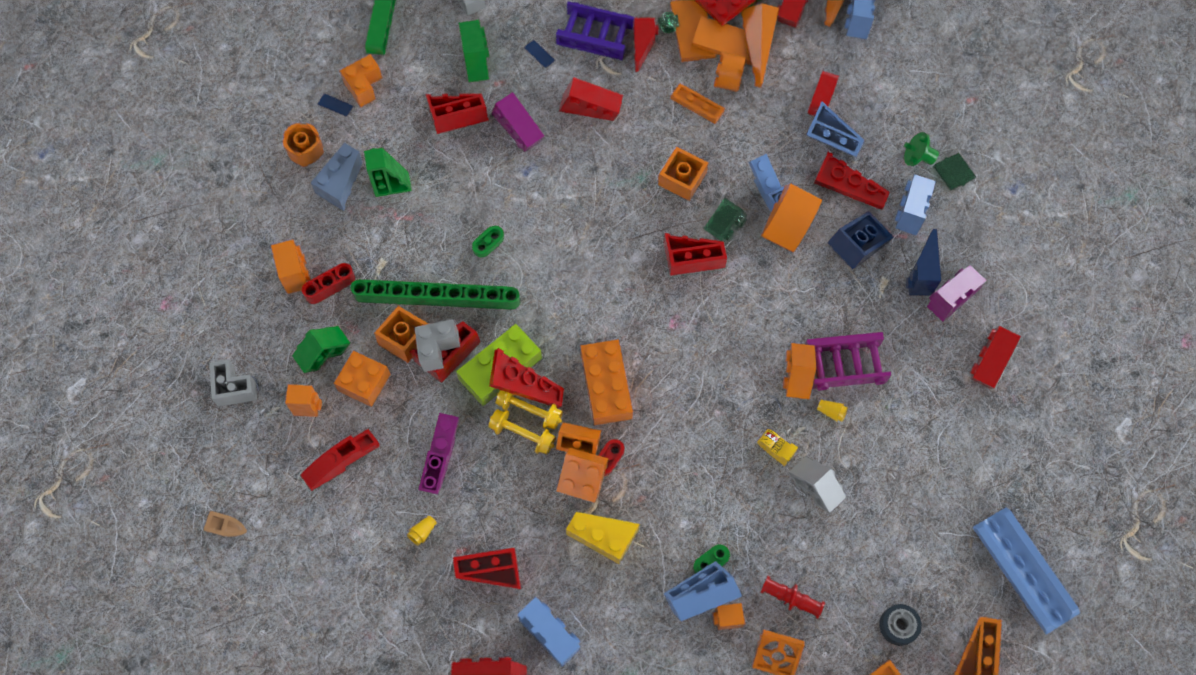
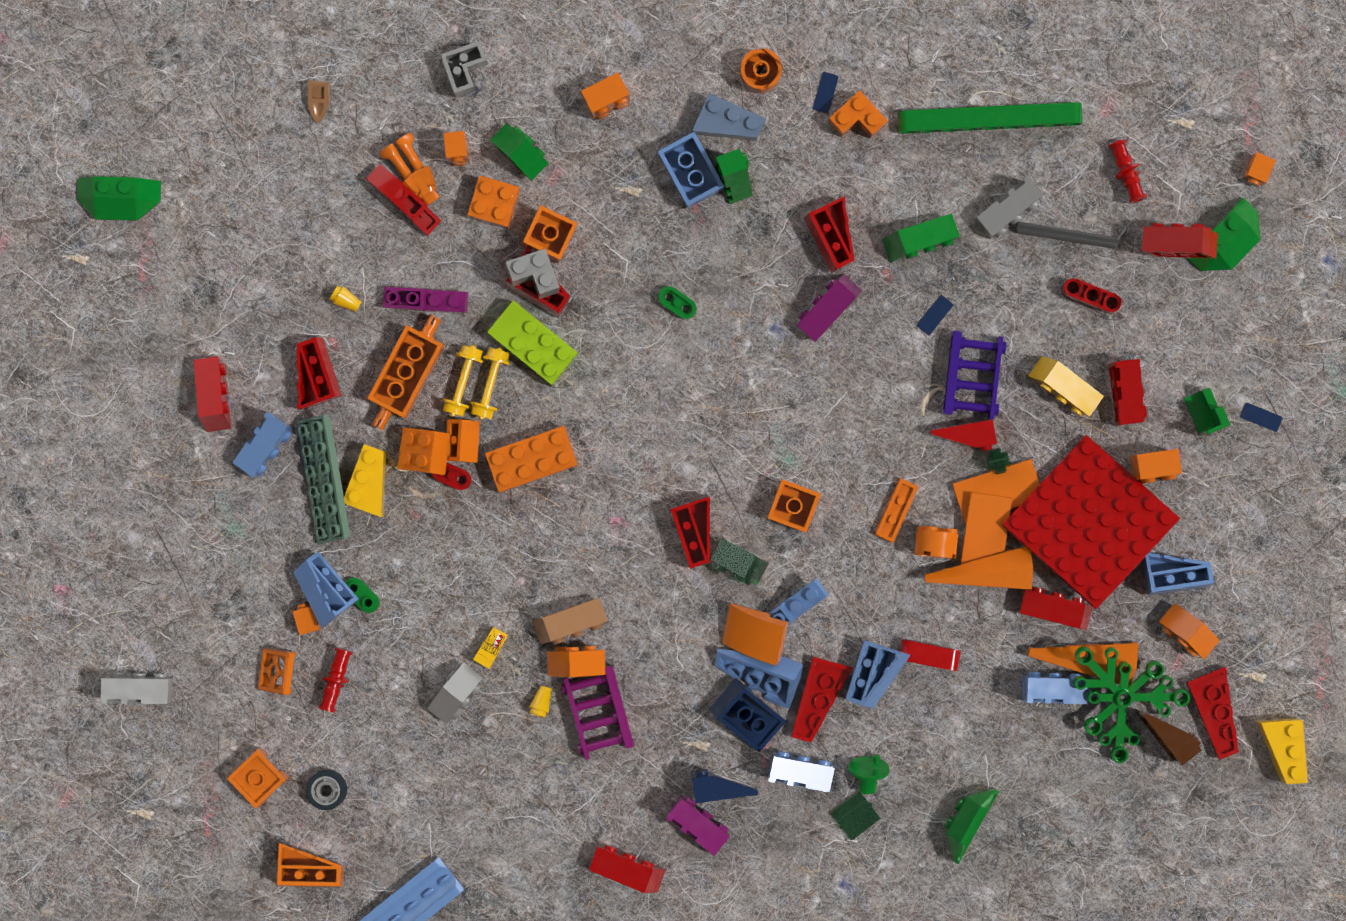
camera: 85 degrees right, 20 degrees up
red beam [301,263,355,304] -> none
green beam [350,279,520,310] -> none
red wing [489,348,564,408] -> none
red wedge [559,77,623,121] -> none
none -> sand green plate [297,415,350,544]
none -> orange brick [367,314,445,430]
none -> orange piece [378,132,440,206]
none -> medium nougat wedge [532,598,608,645]
none -> medium blue brick [658,132,724,209]
none -> medium blue wedge [715,649,803,709]
none -> green wedge [944,788,999,864]

